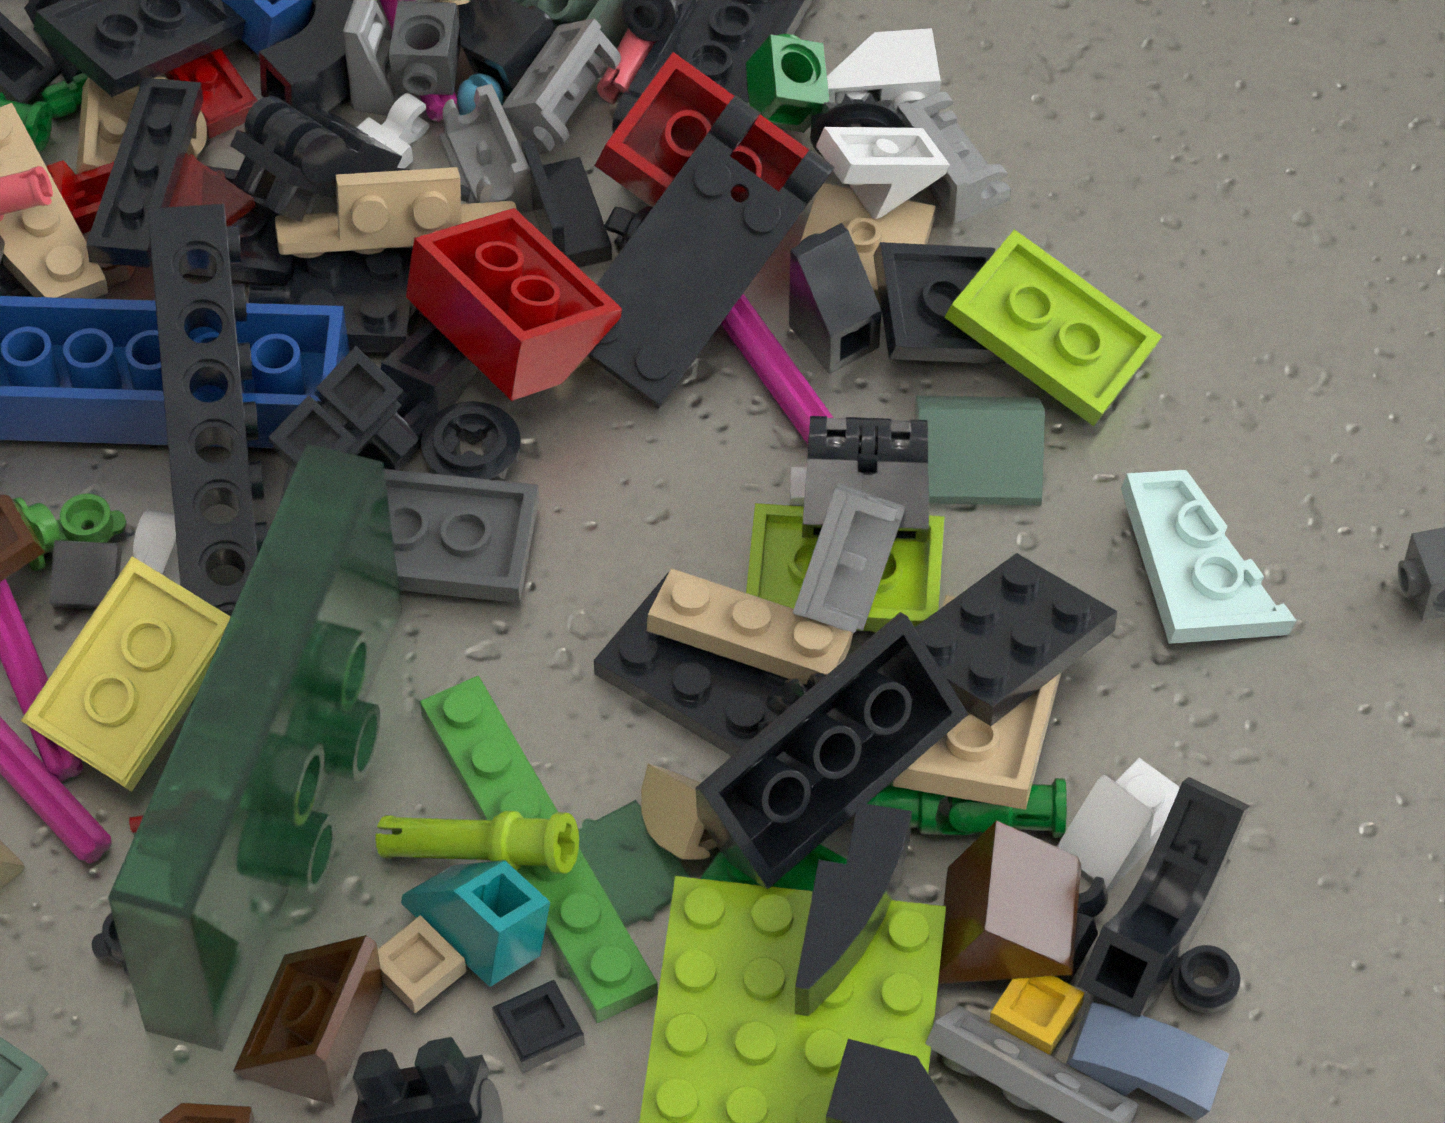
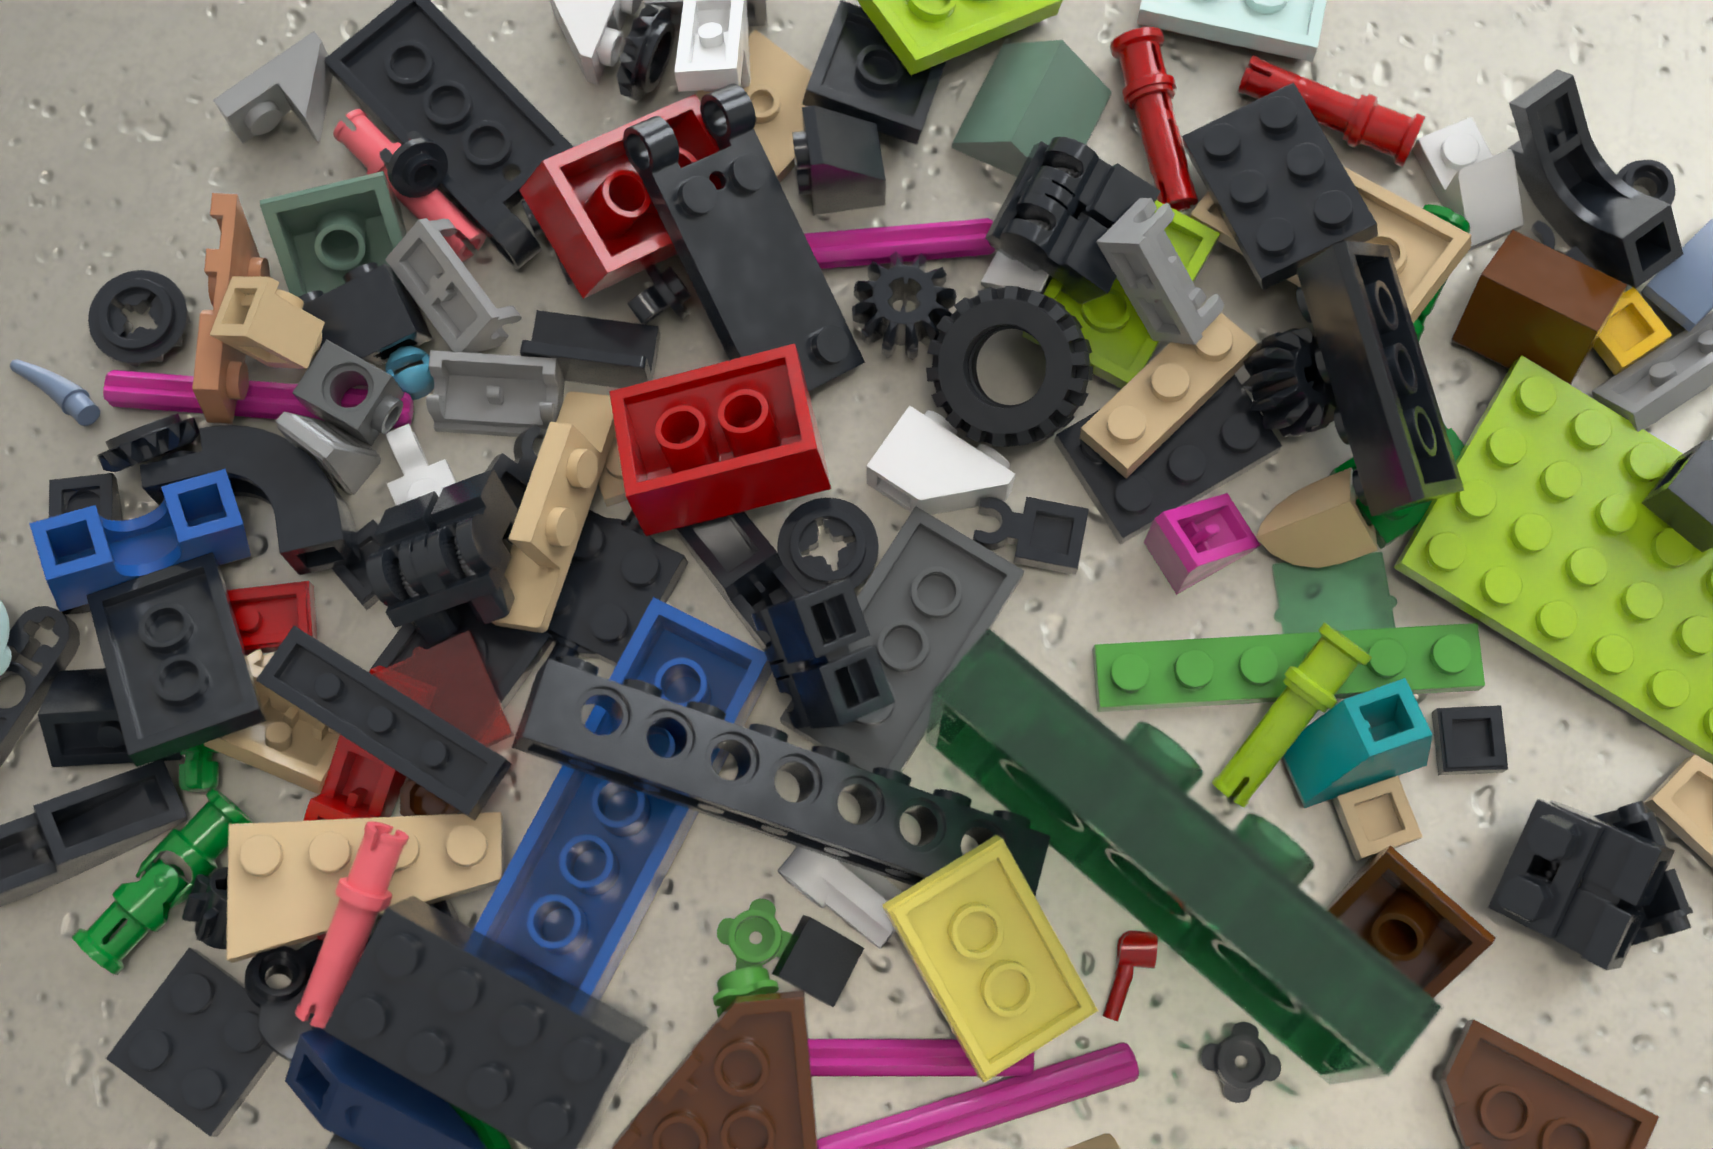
camera: 65 degrees left, 20 degrees up
green brick [745,34,830,133] -> none
black slope [795,803,912,1016] -> none
none -> black gear [852,251,957,360]
none -> white slope [867,405,1015,515]
none -> black tyre [926,286,1093,447]
none -> black plate [973,497,1089,575]
none -> red pin [1110,27,1199,212]
none -> dark pink slope [1144,493,1261,595]
none -> red pin [1238,56,1426,167]

